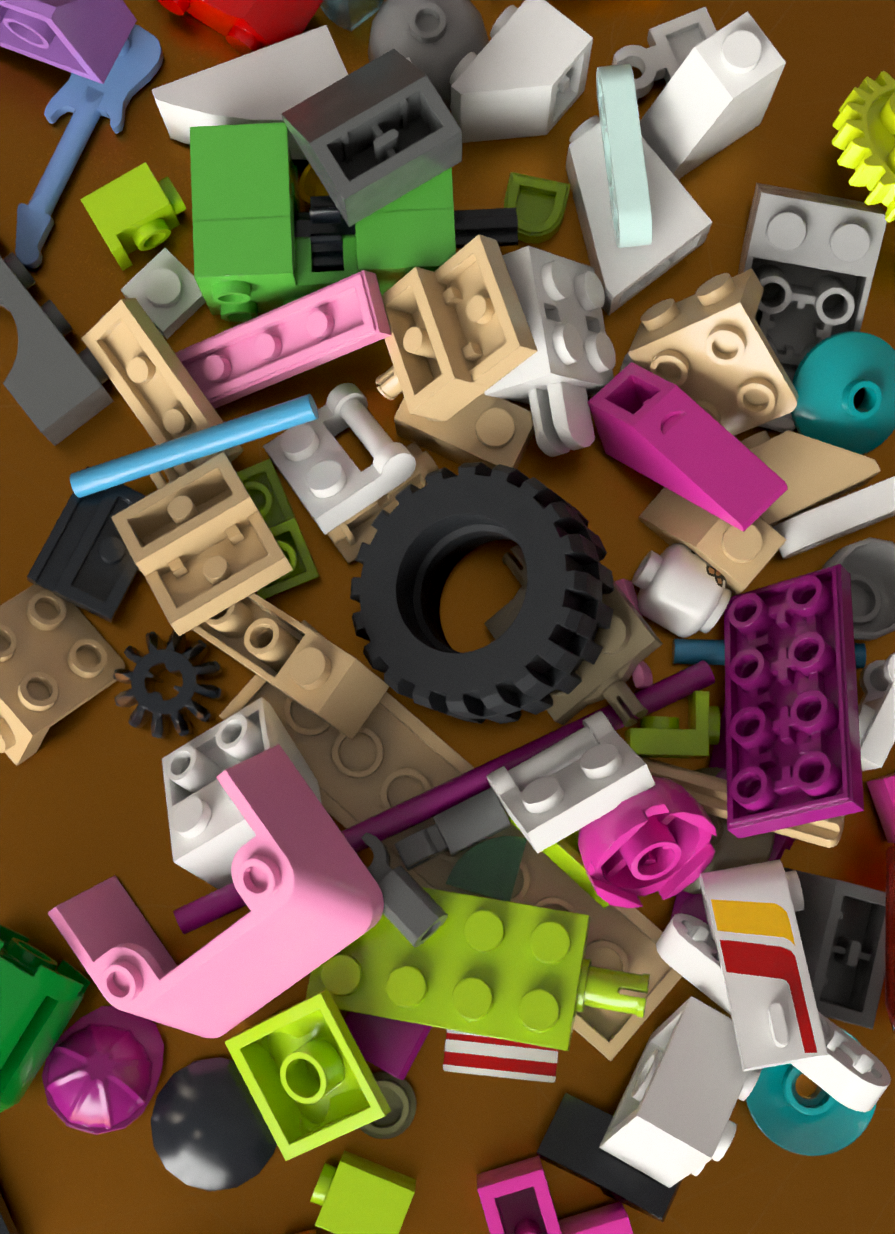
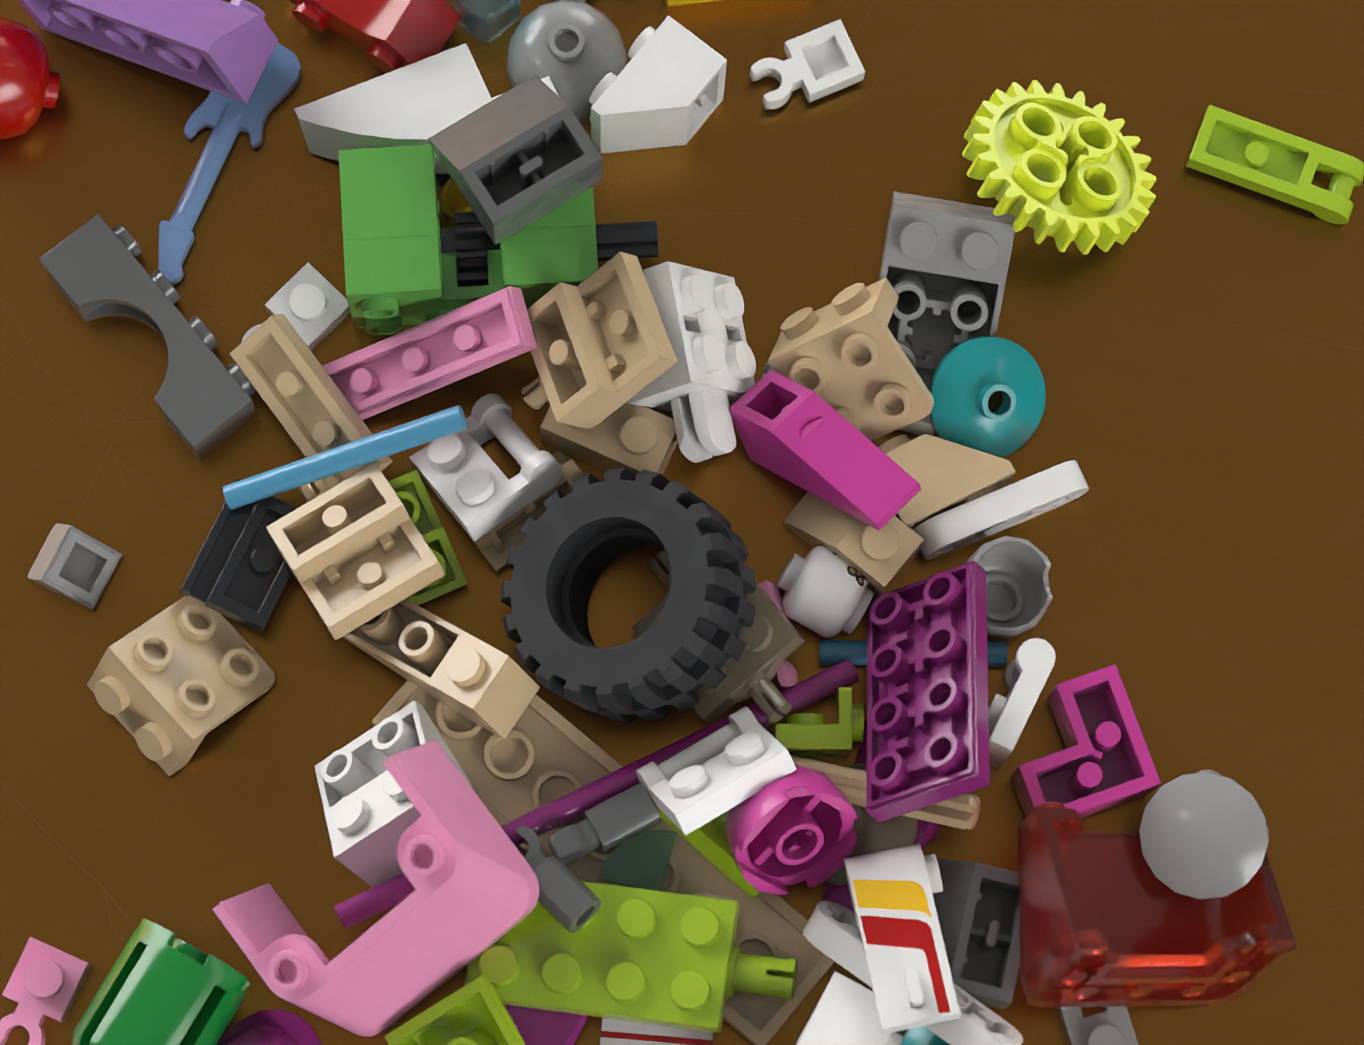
camera: 10 degrees left, 5 degrees down
lime brick [80,162,186,271] -> none
black gear [113,630,224,739] -> none
lime tile [504,172,571,243] -> none
white slope [566,115,712,315] -> none
light aqua beam [596,63,652,248] -> none
white slope [640,11,786,179] -> none

